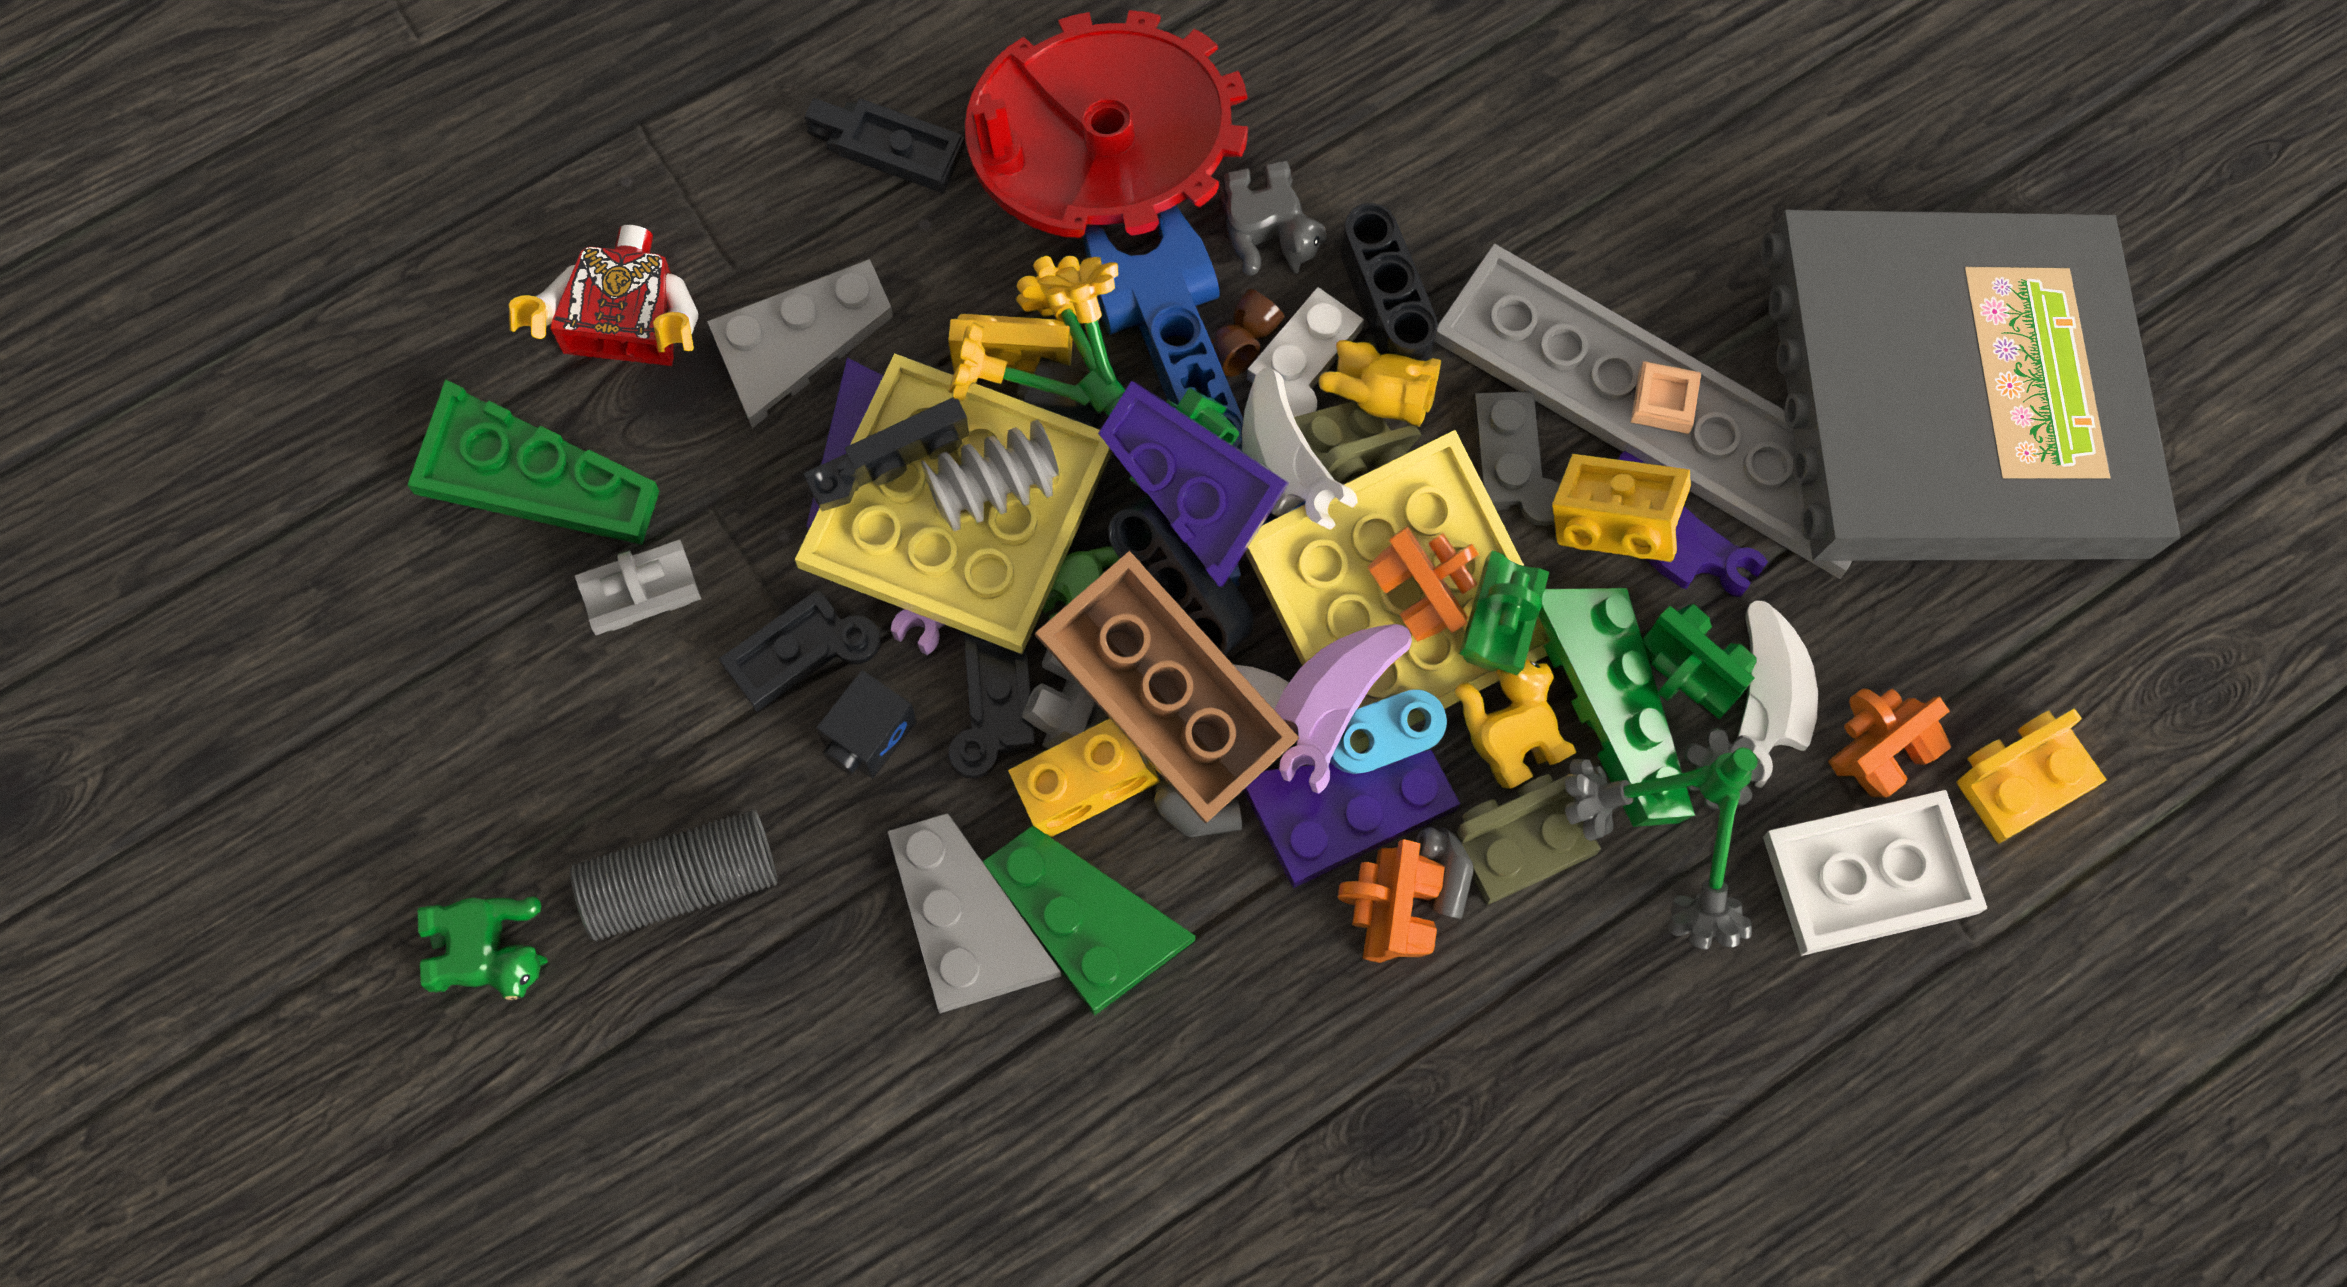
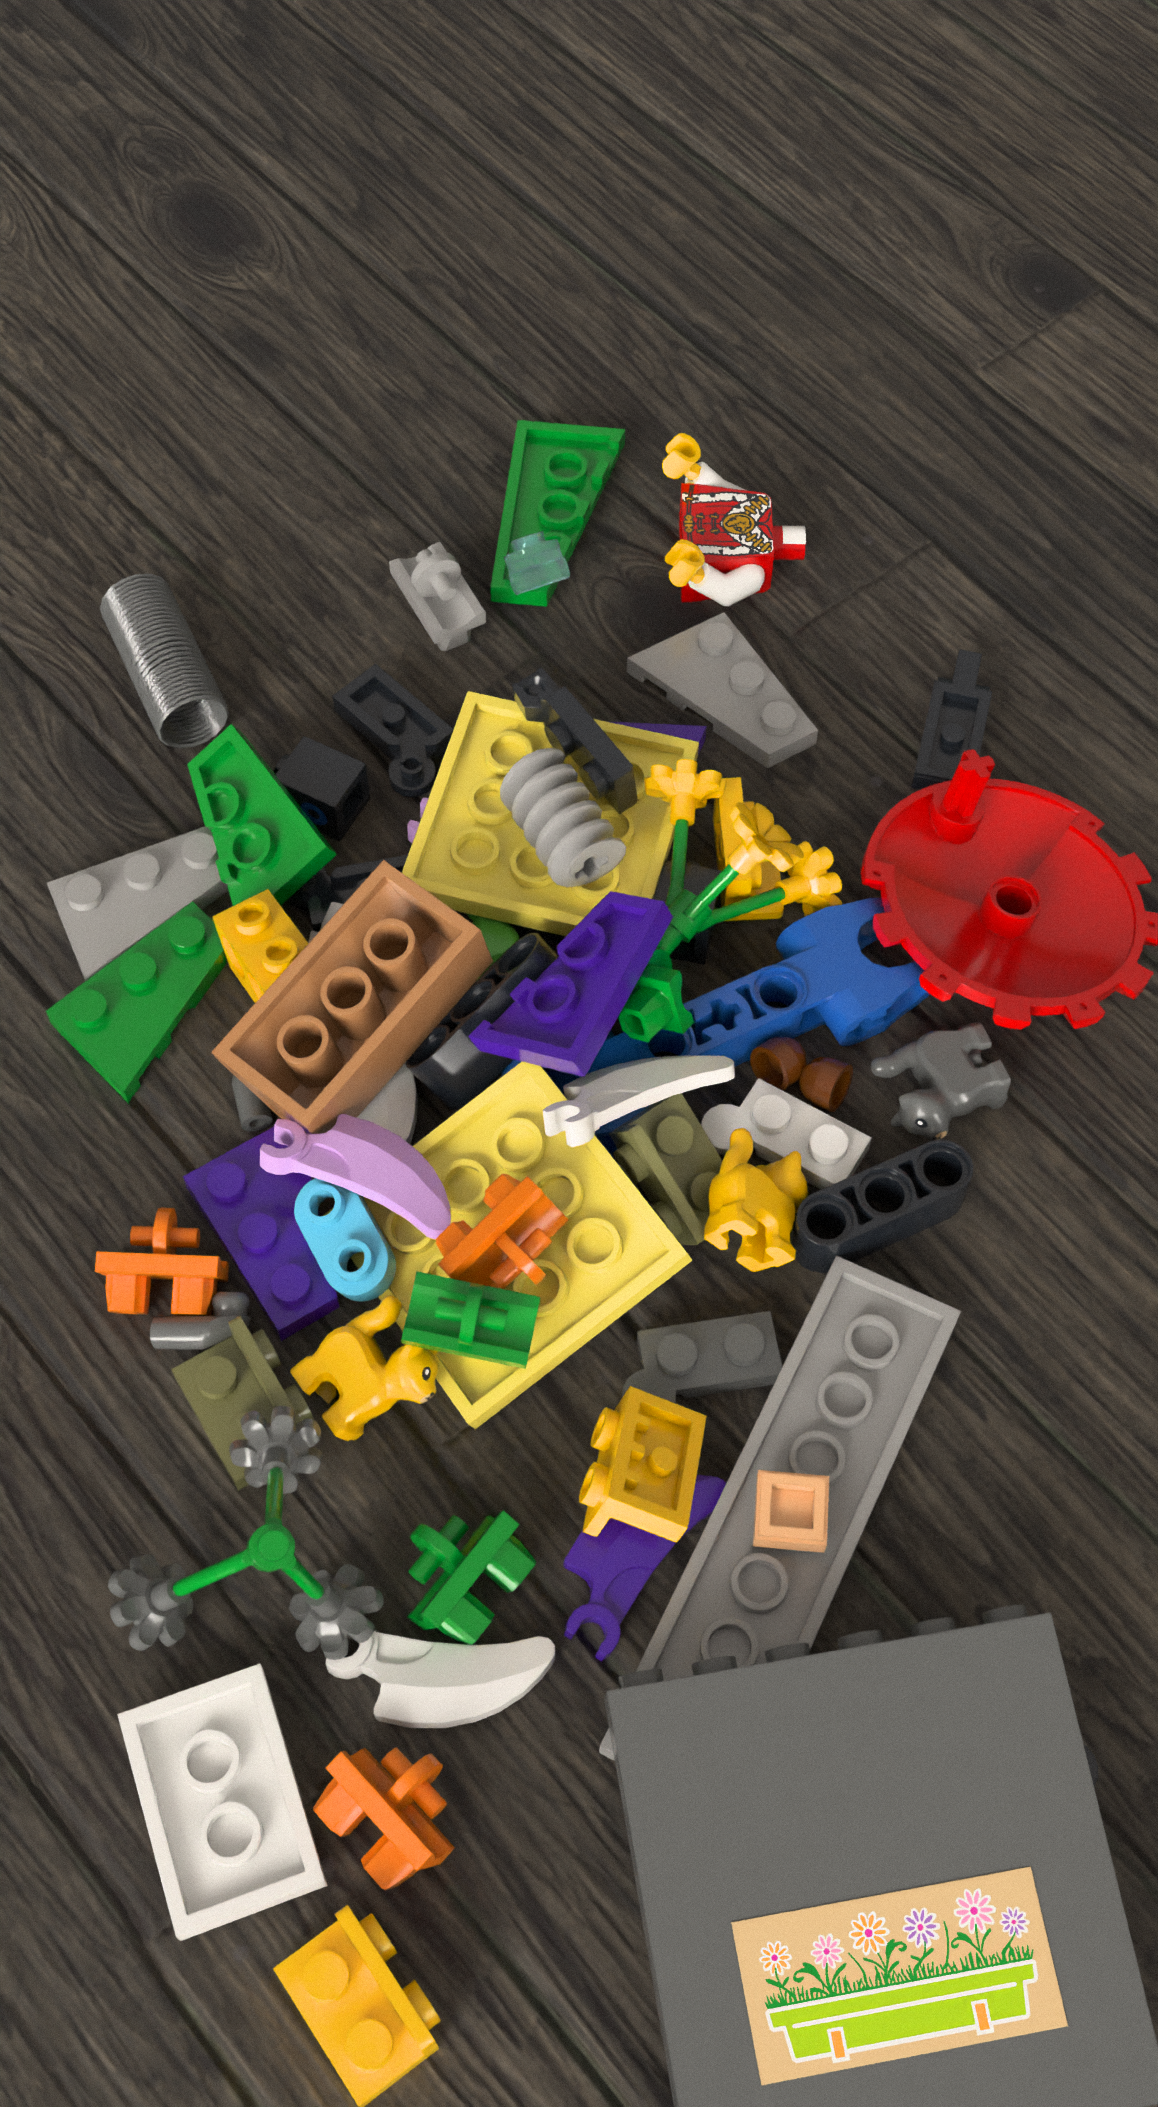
camera: 85 degrees right, 10 degrees down
green animal [418,896,548,1000] -> none
wing [1538,588,1695,827] -> none
none -> green wing [187,724,337,906]
none -> clear light blue plate [503,531,570,595]

